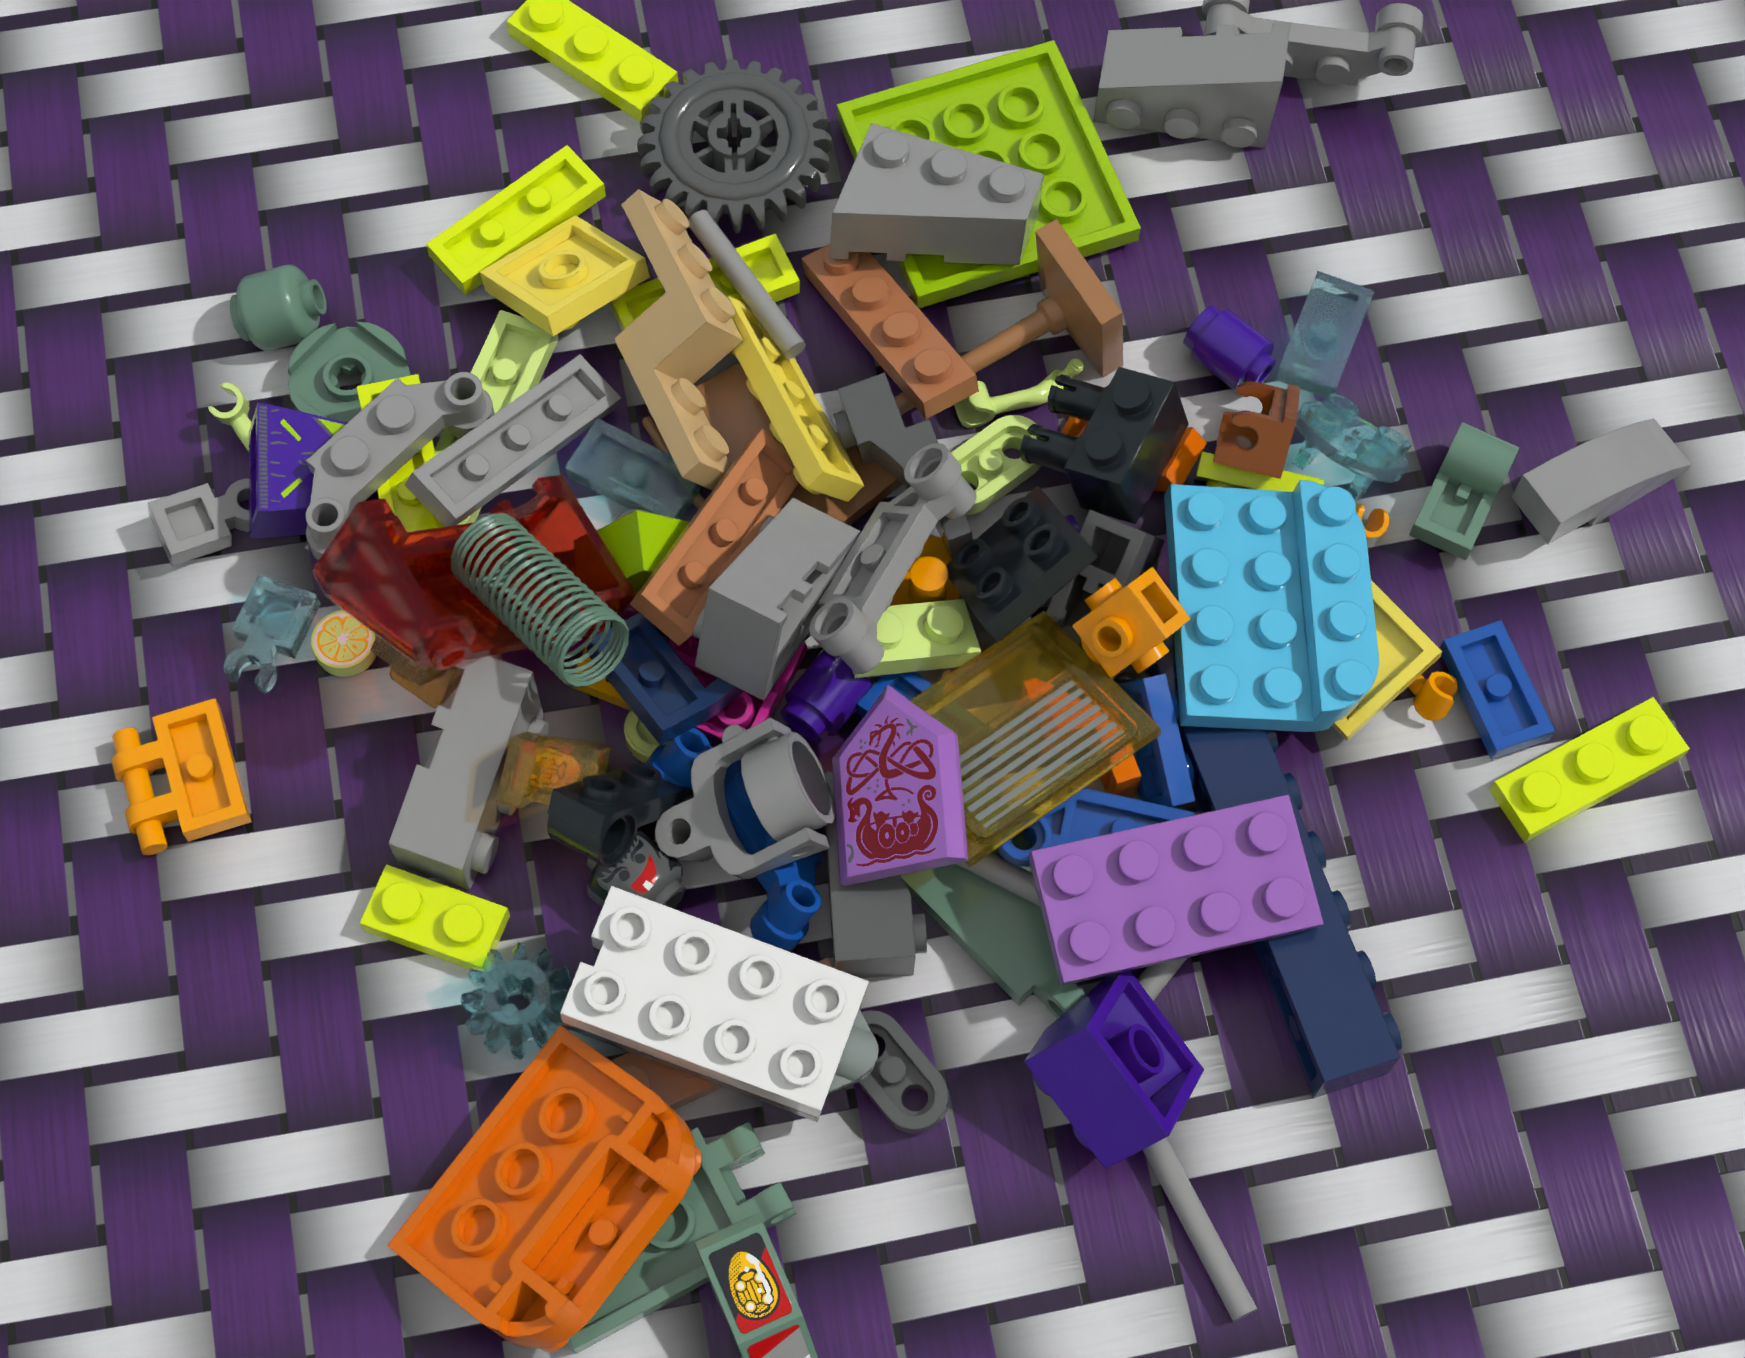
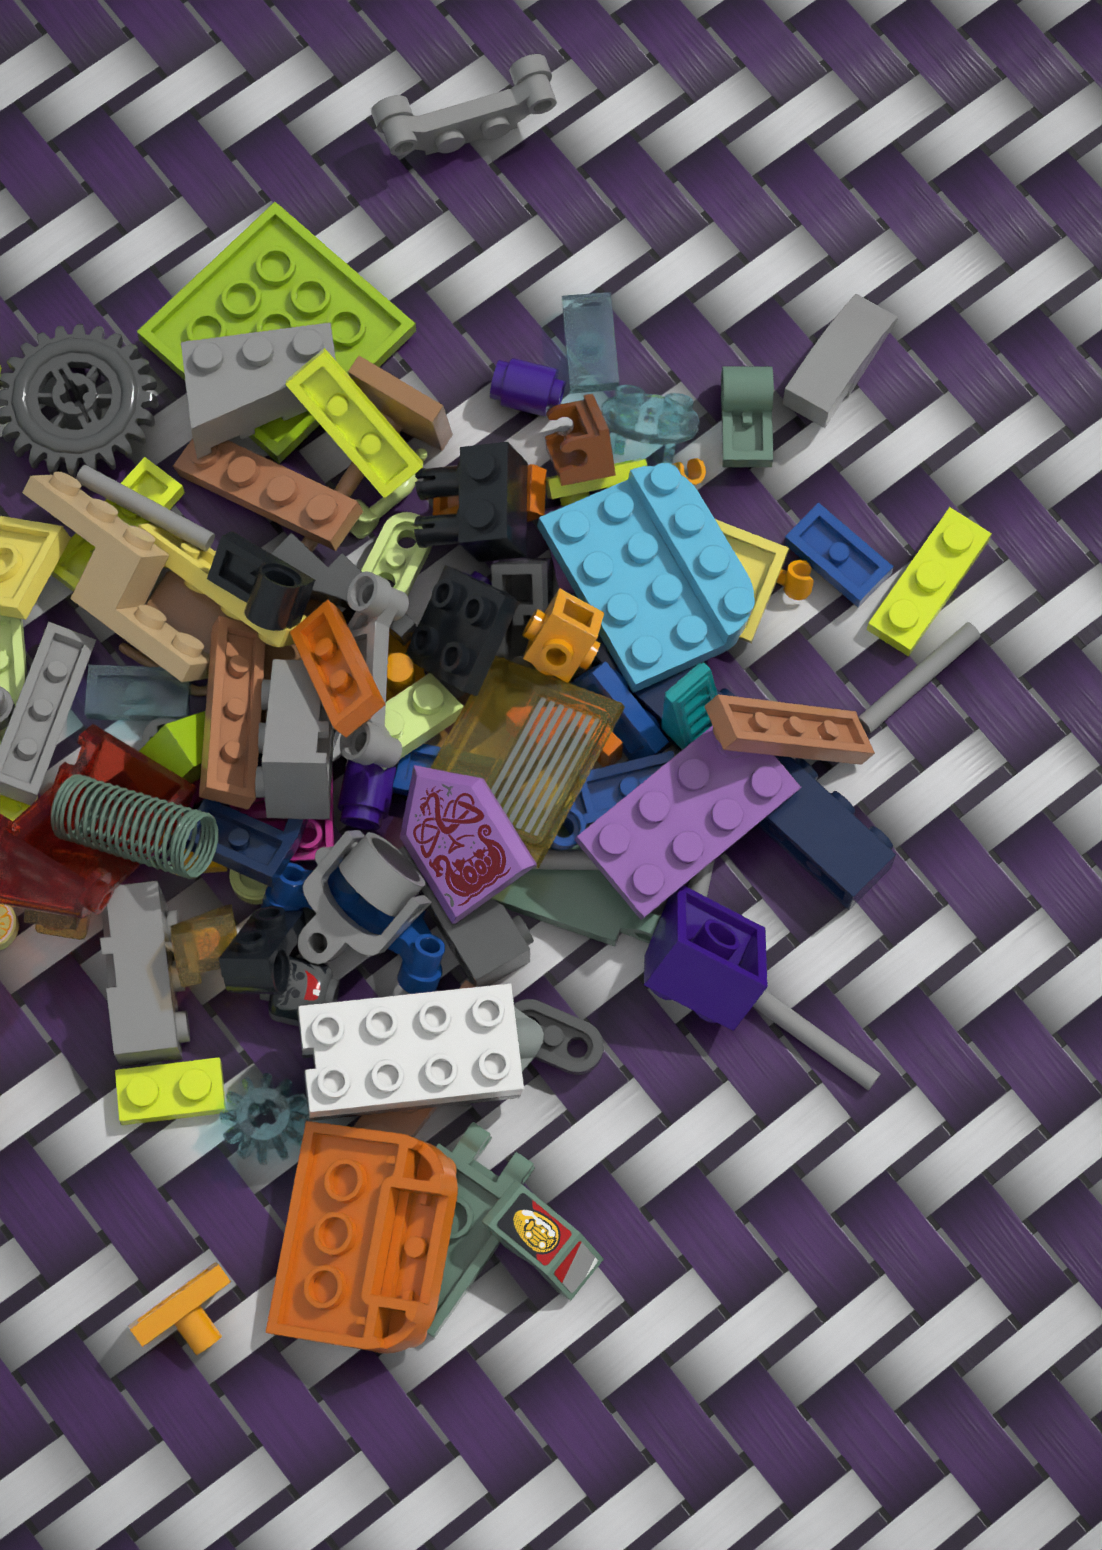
camera: 25 degrees left, 5 degrees up
light grey wedge [1093,22,1291,149] -> none
none -> light orange tile [128,1262,231,1355]
none -> black plate [207,531,316,631]
none -> neon yellow plate [285,348,424,499]
none -> orange plate [290,600,386,738]
none -> teal slope [661,662,718,750]
none -> nougat plate [704,694,875,765]
none -> light grey bar [858,622,980,733]

